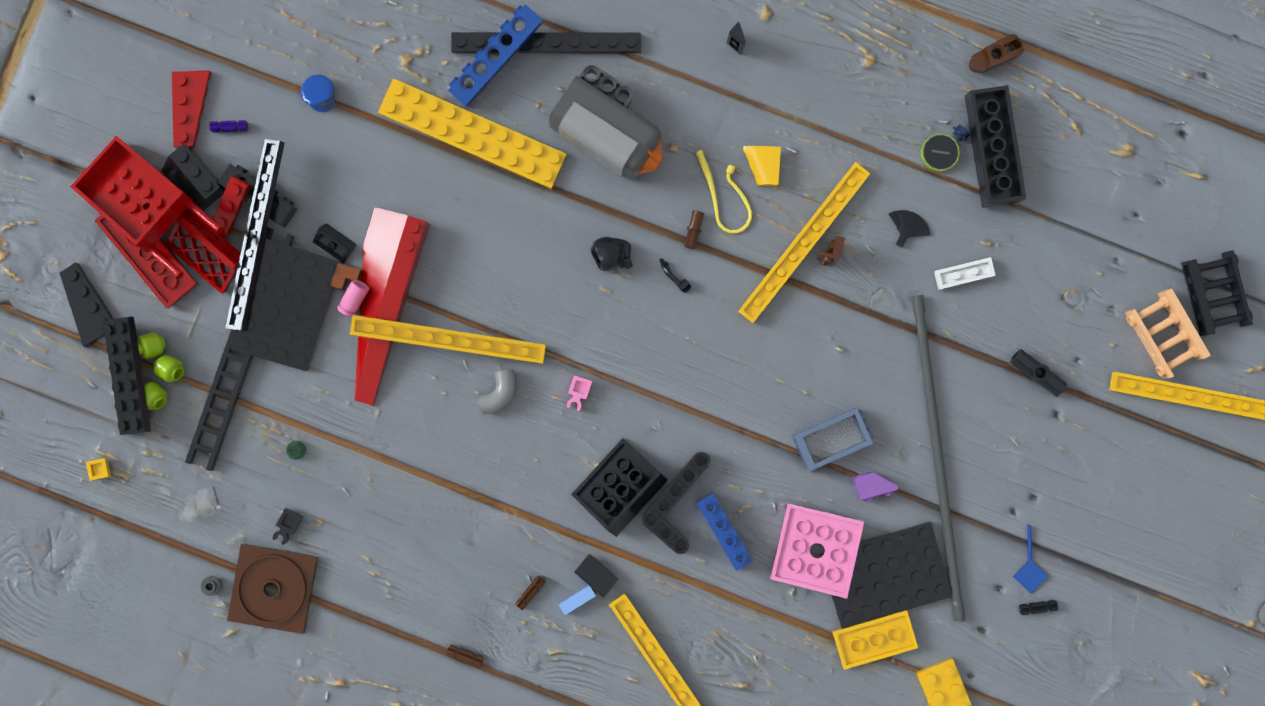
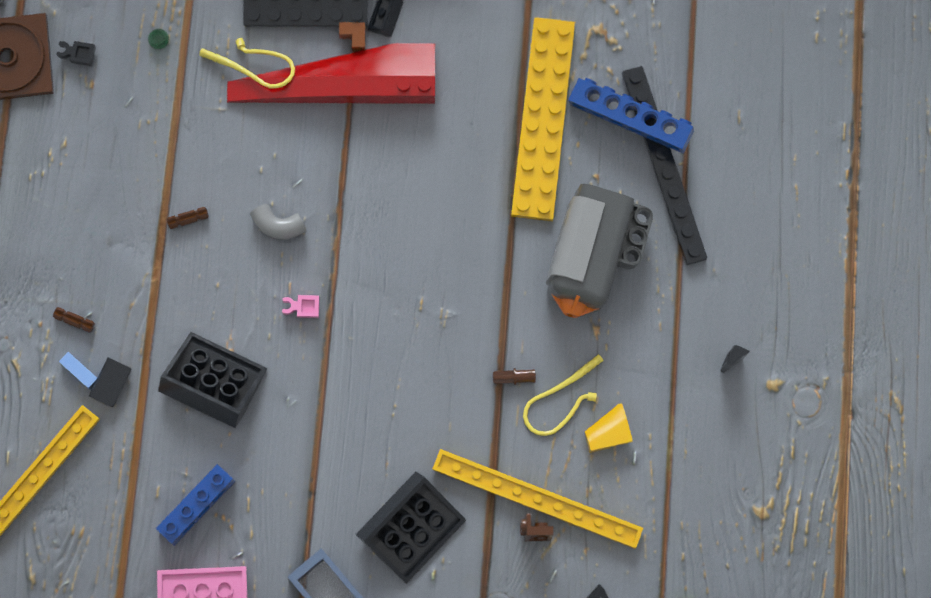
camera: 65 degrees right, 10 degrees down
bright pink piece [337,280,369,317] -> none
yellow plate [350,315,546,364] -> none
black piece [591,237,633,271] -> none
black beam [642,452,710,554] -> none
black piece [659,258,692,293] -> none
none -> reddish brown axle [167,207,209,229]
none -> light yellow piece [199,38,295,88]
none -> black slope [356,472,466,584]

